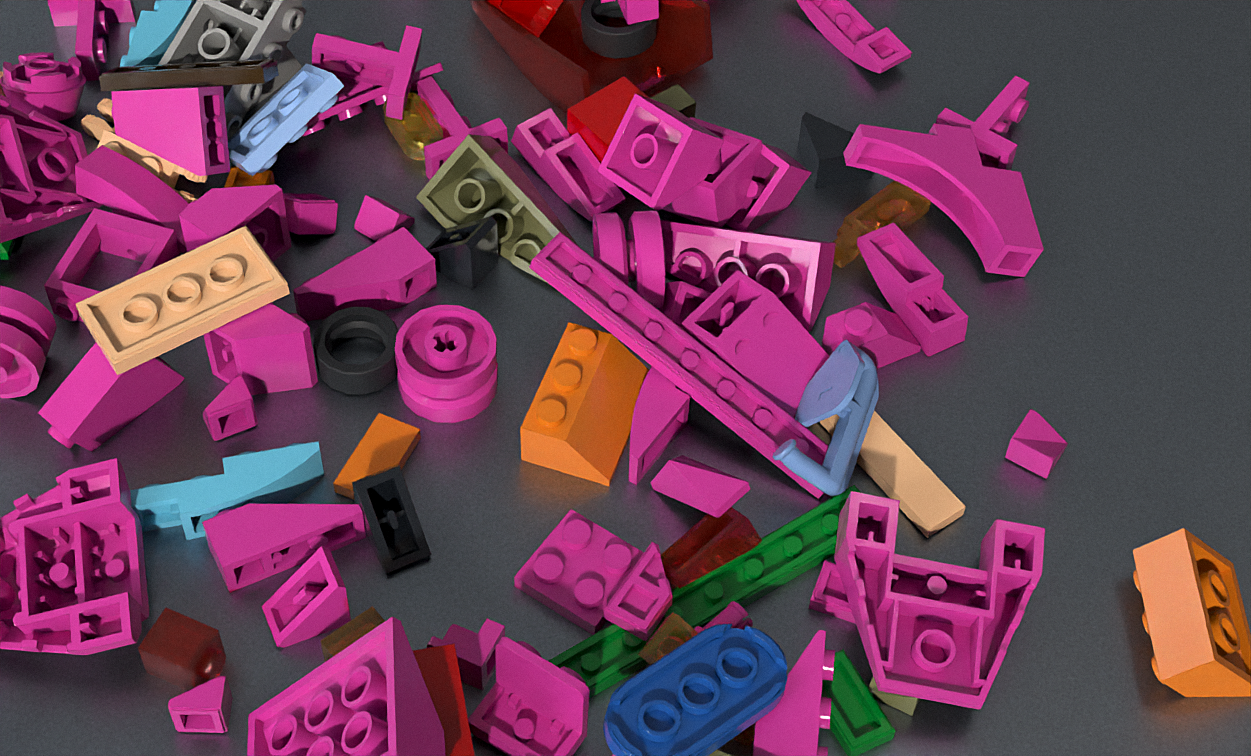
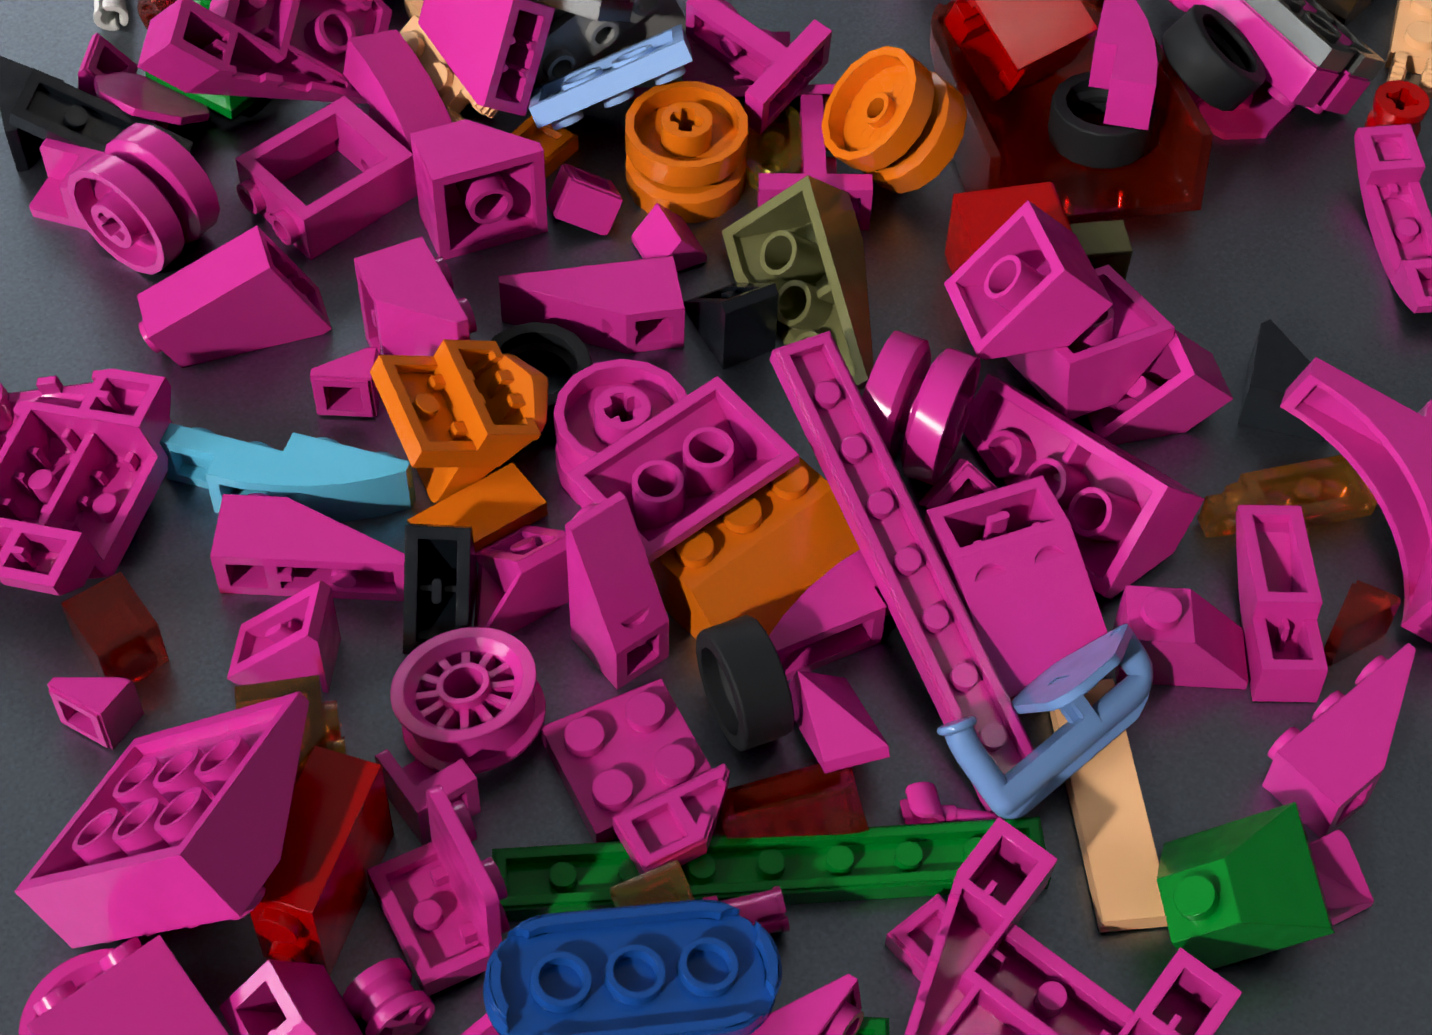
camera: 30 degrees right, 0 degrees up
light nougat tile [75,226,290,375] -> none
dark pink slope [511,108,626,222] -> none
none -> orange piece [370,339,549,503]
none -> dark pink wheel [390,627,546,774]
none -> dark pink slope [474,525,569,634]
none -> dark pink slope [565,491,669,690]
none -> dark pink slope [566,376,799,563]
none -> orange wheel [625,81,748,223]
none -> black tyre [696,615,794,751]
none -> orange wheel [821,46,967,194]
none -> dark pink hand [899,782,999,824]
none -> green slope [1157,802,1335,970]
none -> dark pink slope [1262,643,1416,838]
none -> clear red slope [1324,580,1401,667]

